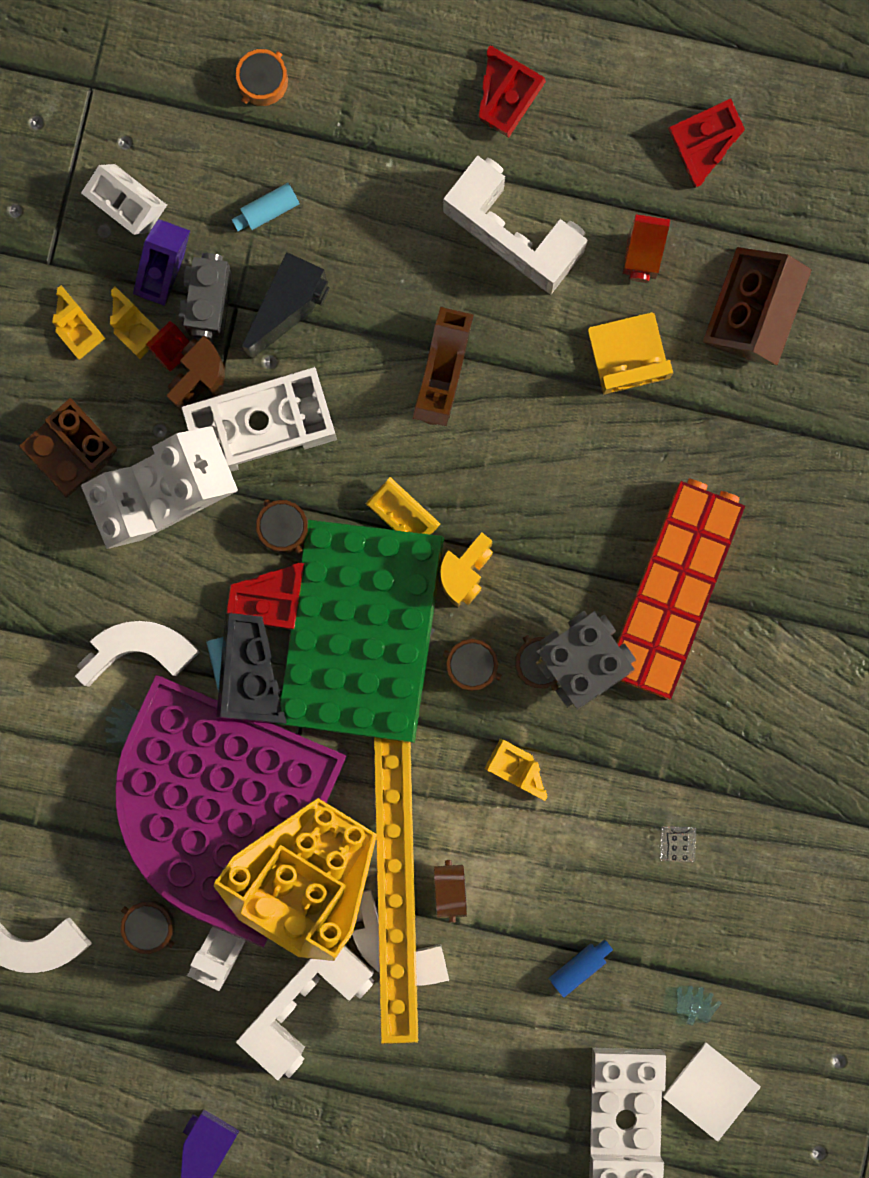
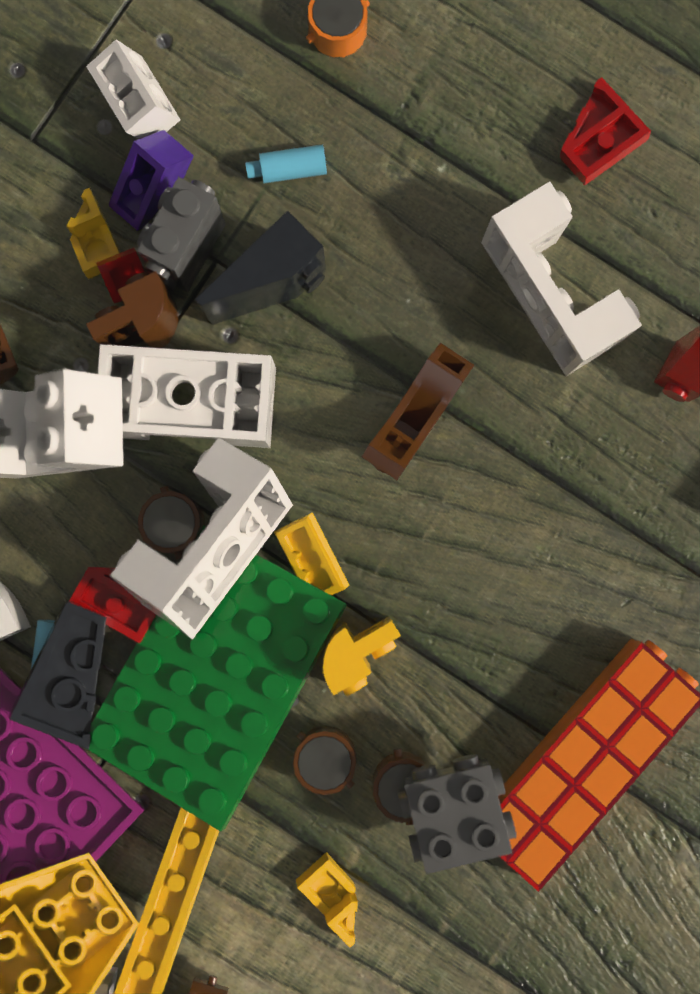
camera: 20 degrees right, 0 degrees up
yellow slope [52,285,106,360] -> none
yellow bracket [588,312,673,395] -> none
none -> white plate [110,438,293,639]

